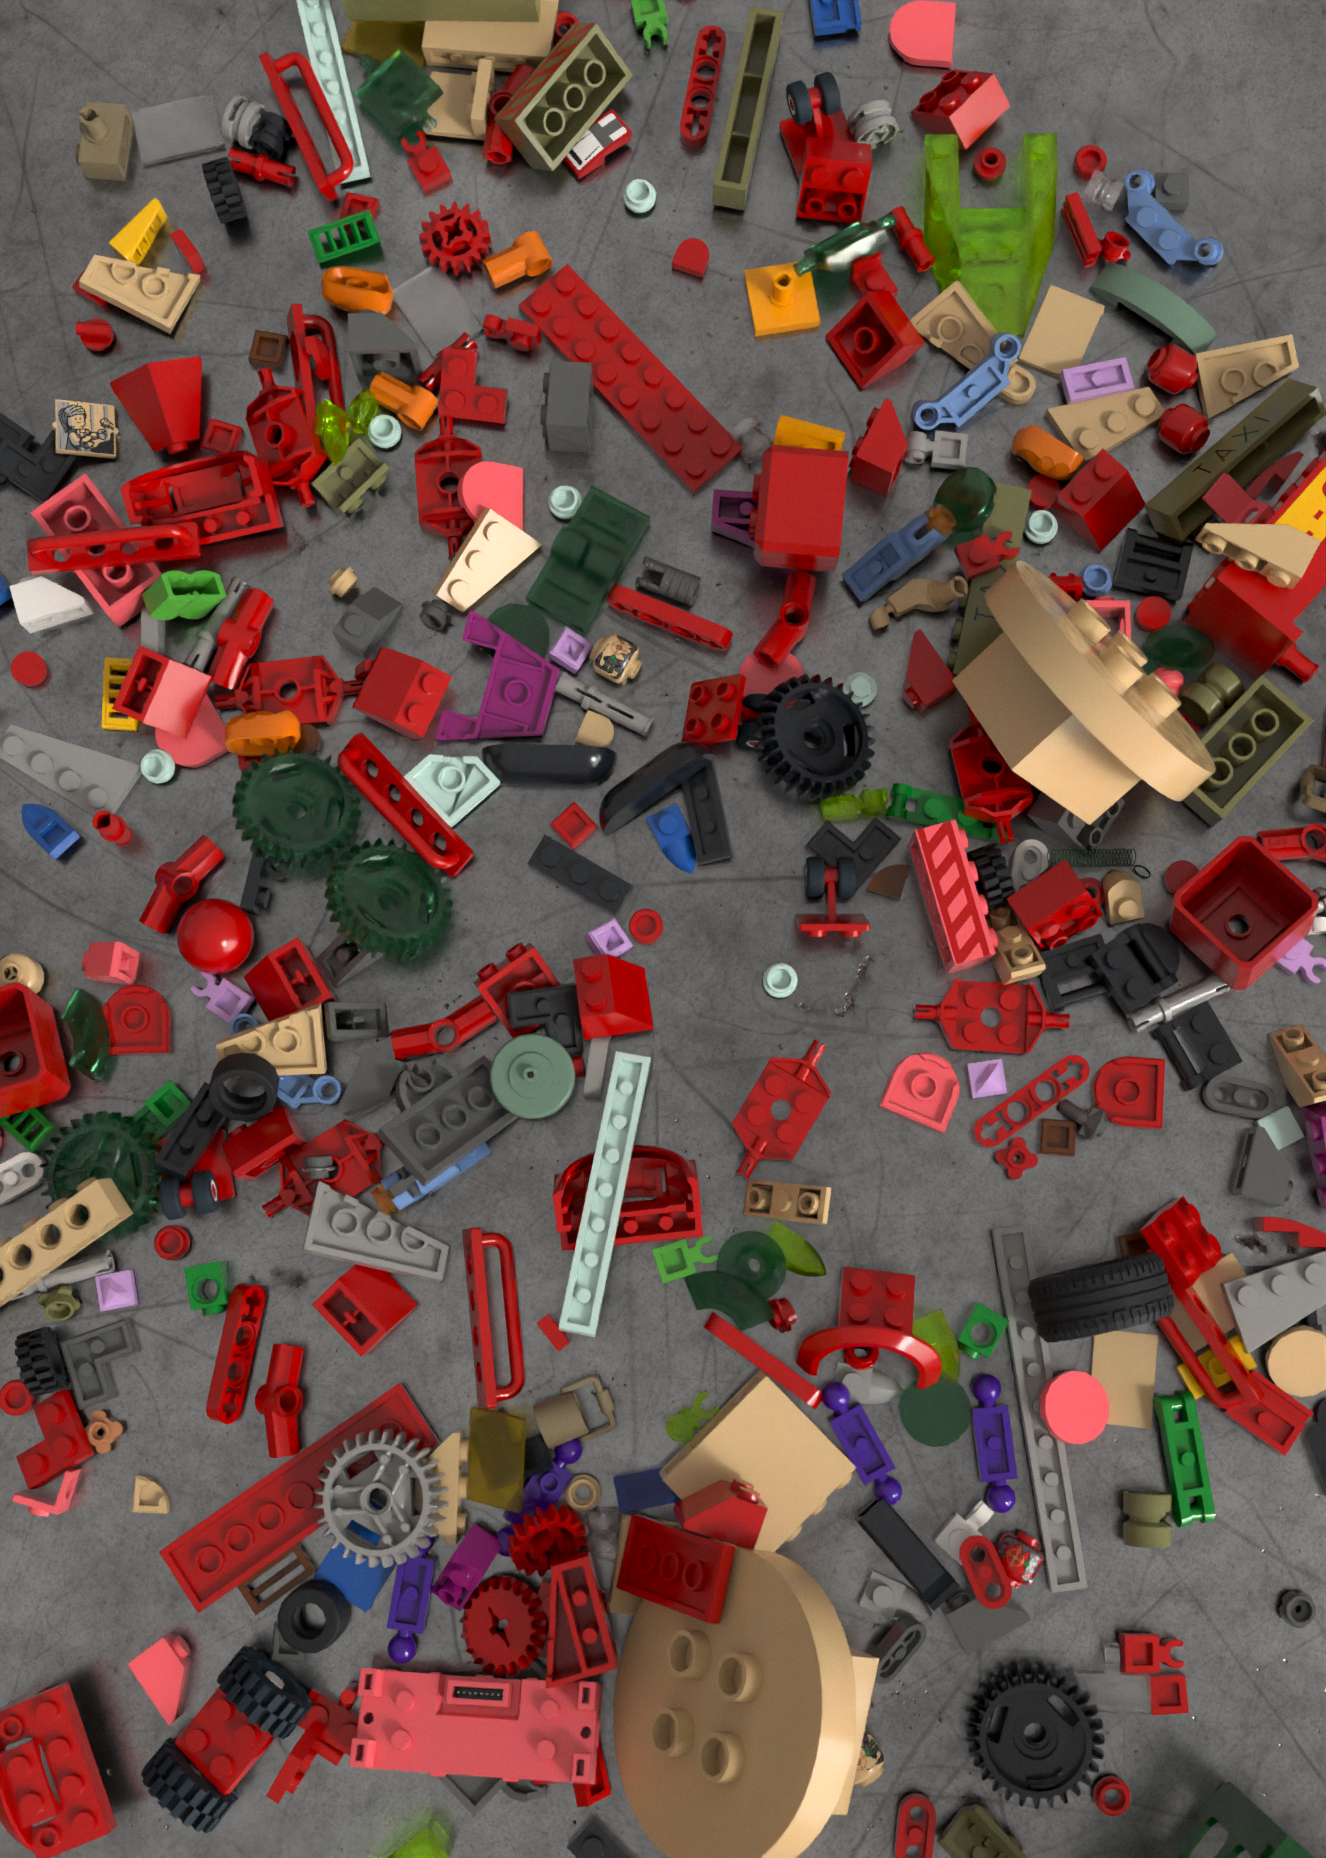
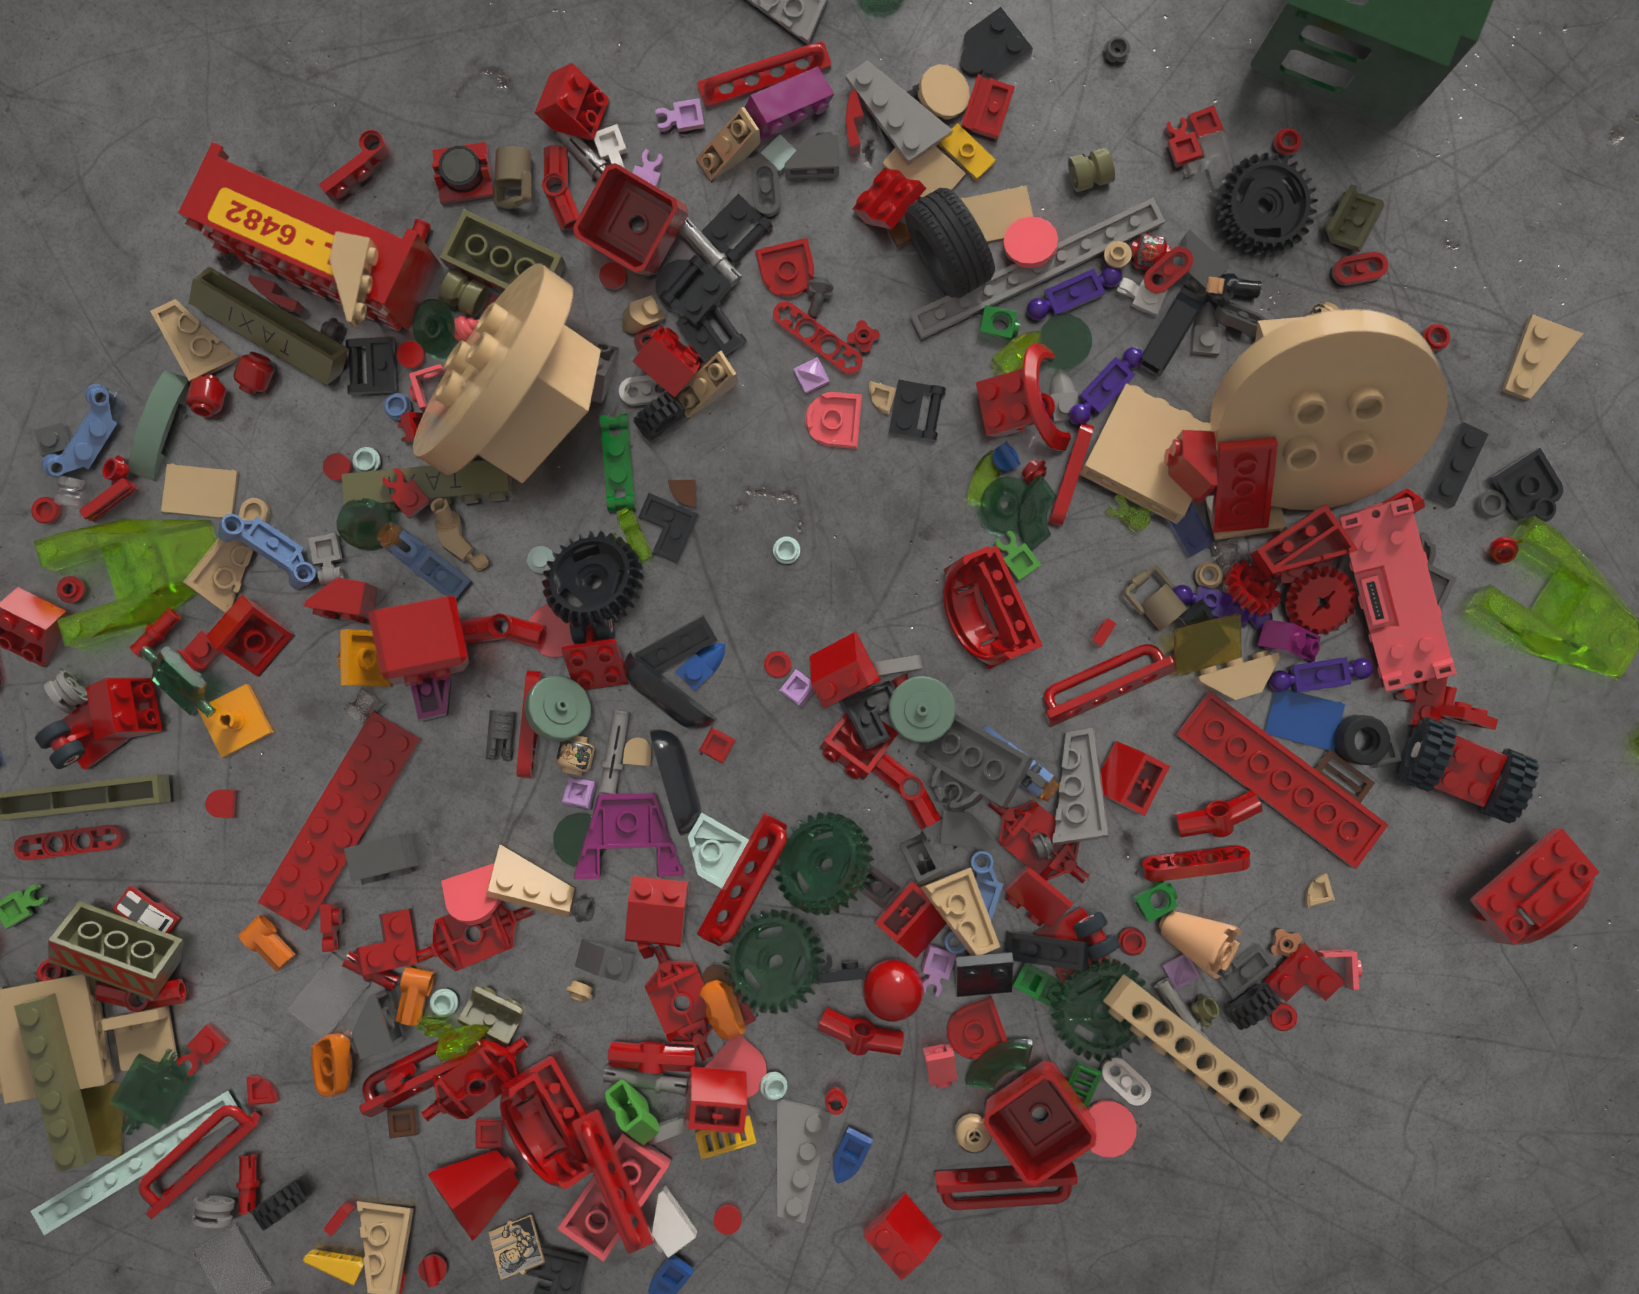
camera: 110 degrees left, 5 degrees up
coral slope [127,1631,192,1726] -> none
black tyre [209,1053,279,1121] -> none
black wheel [250,112,293,160] -> none
green slope [307,209,381,263] -> none
light grey gear [313,1429,449,1568] -> none
red gear [419,202,491,275] -> none
clear green plate [525,486,650,633] -> none
black plate [527,835,633,917] -> none
light aqua plate [548,485,582,519] -> none
light aqua plate [559,1051,651,1337] -> none
light aqua plate [623,179,656,213] -> none
red plate [731,1039,832,1180] -> none
tan slope [744,1180,831,1225] -> none
plate [795,857,870,937] -> none
red slope [902,629,957,714] -> none
coral brick [908,819,998,974] -> none
red plate [914,978,1070,1054] -> none
red plate [948,706,1033,844] -> none
orange piece [1011,424,1085,480] -> none
reddish brown tile [1037,1118,1076,1157] -> none
dark green piece [1038,849,1151,879] -> none
tan wing [1045,387,1165,467] -> none
red slope [1051,448,1145,553] -> none
lavender plate [1060,357,1135,404] -> none
red piece [1147,1248,1264,1409] -> none
green plate [1153,1390,1215,1527] -> none
coral bracket [1202,473,1272,524] -> none
none -> sand green wheel [524,675,591,742]
none -> tan tile [869,381,896,416]
none -> black plate [888,379,946,442]
none -> black plate [956,952,1013,997]
none -> blue plate [992,441,1021,472]
none -> tan plate [1104,241,1132,269]
none -> light nougat cone [1159,911,1241,979]
none -> black arm [1206,273,1261,306]

